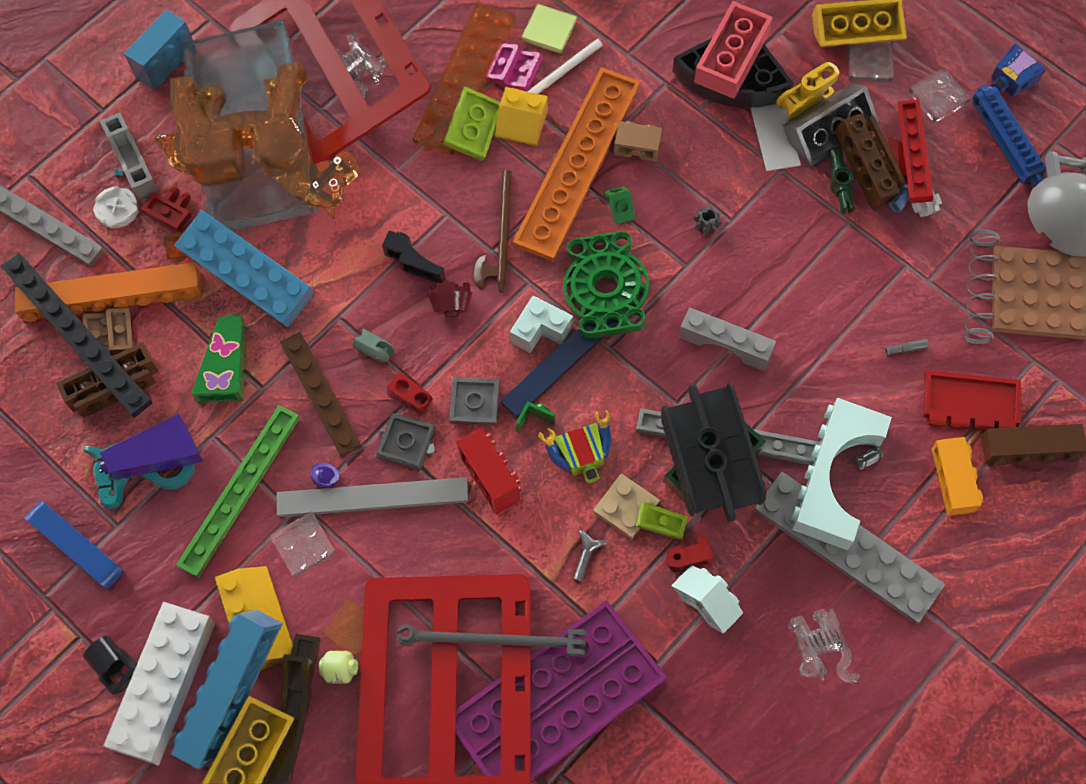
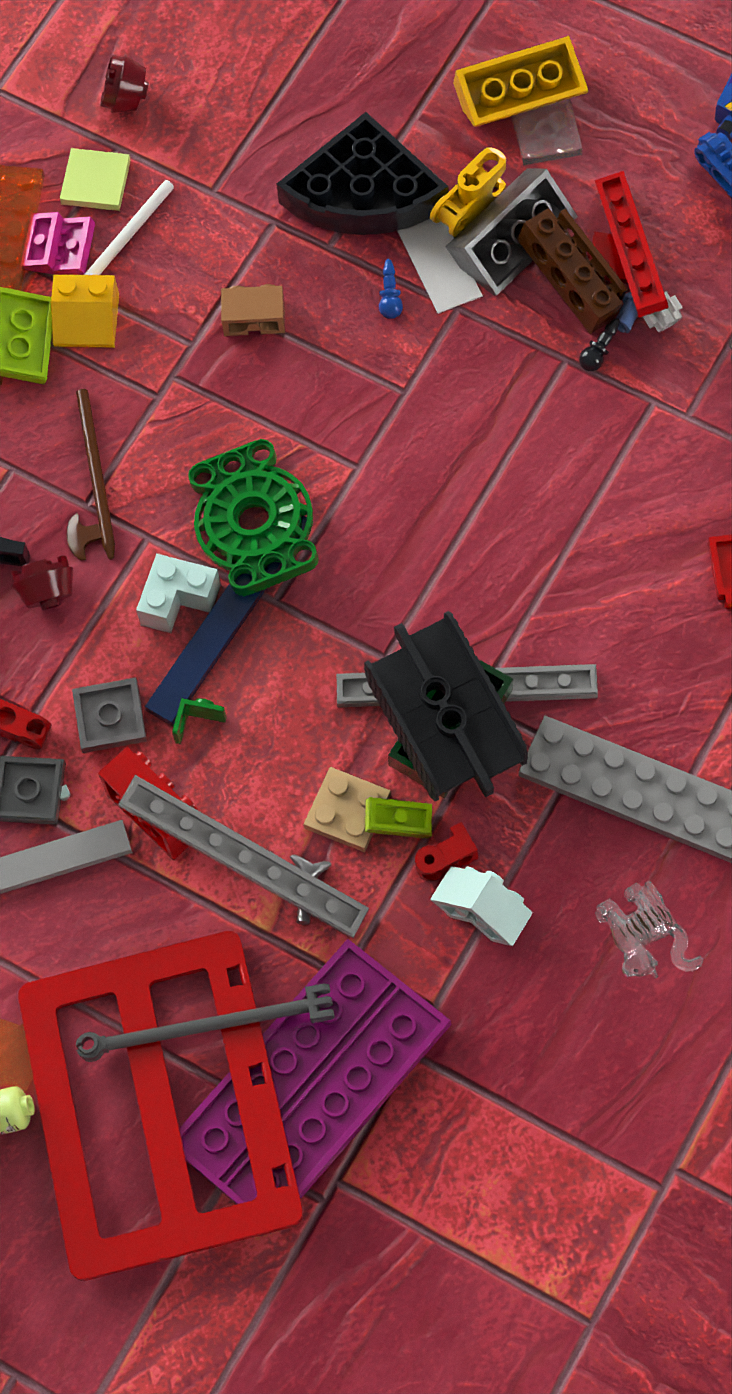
camera: 10 degrees left, 0 degrees up
orange plate [513,67,640,262] -> none
torso [539,410,612,484] -> none
green bracket [603,186,636,224] -> none
light grey arch [679,307,776,372] -> none
coral brick [694,1,773,99] -> none
dark grey gear [694,206,722,235] -> none
light aqua arch [791,398,892,551] -> none
dark green pin [828,149,855,214] -> none
dark grey piece [854,446,884,470] -> none
flat silver pin [885,339,929,356] -> none
clear plate [908,68,971,123] -> none
none -> light grey tile [118,775,369,938]
none -> blue bar [379,259,403,319]
none -> black bar [579,318,620,371]

